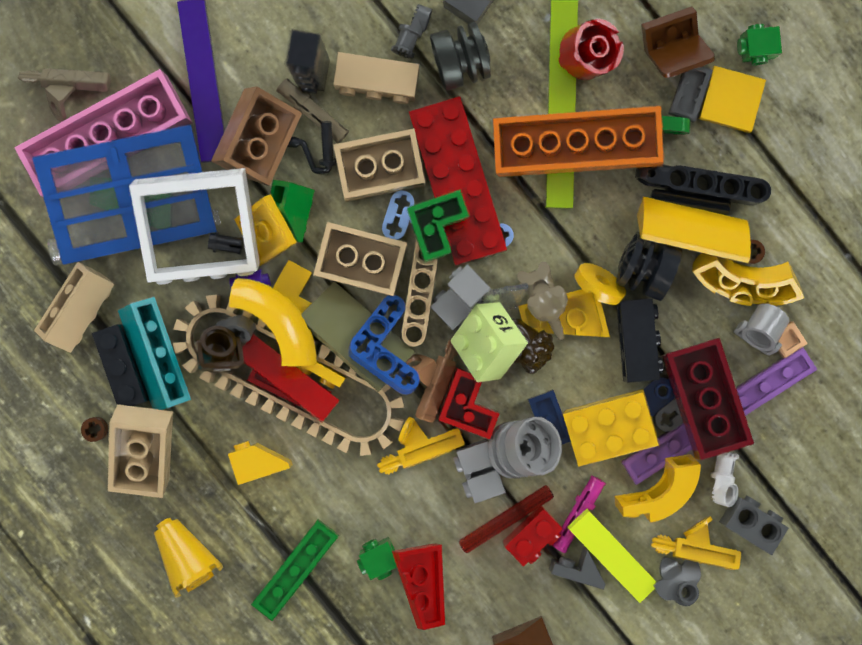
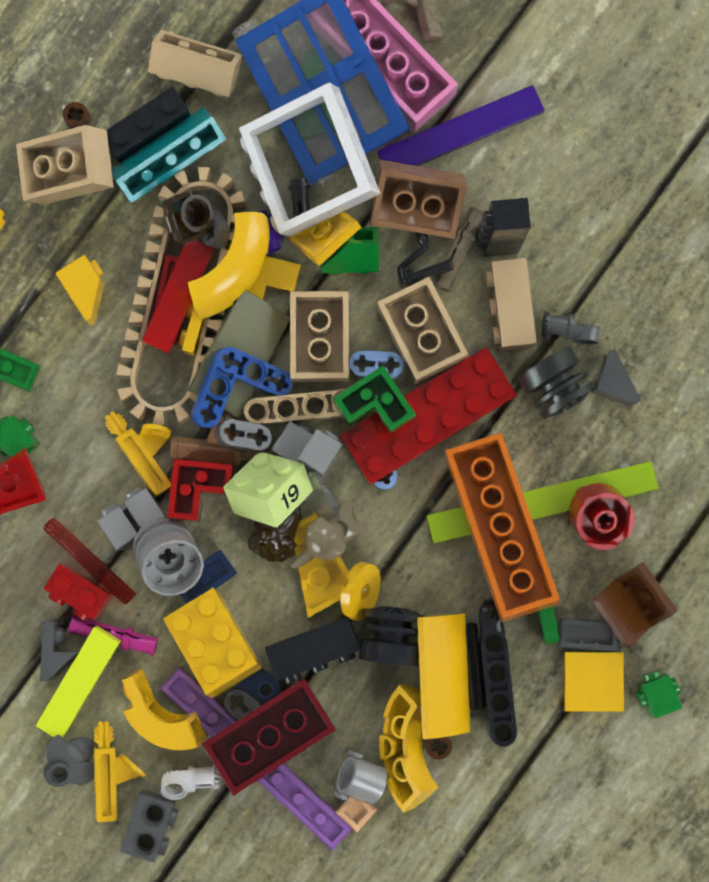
camera: 70 degrees right, 5 degrees down
none -> beam [215,419,272,452]

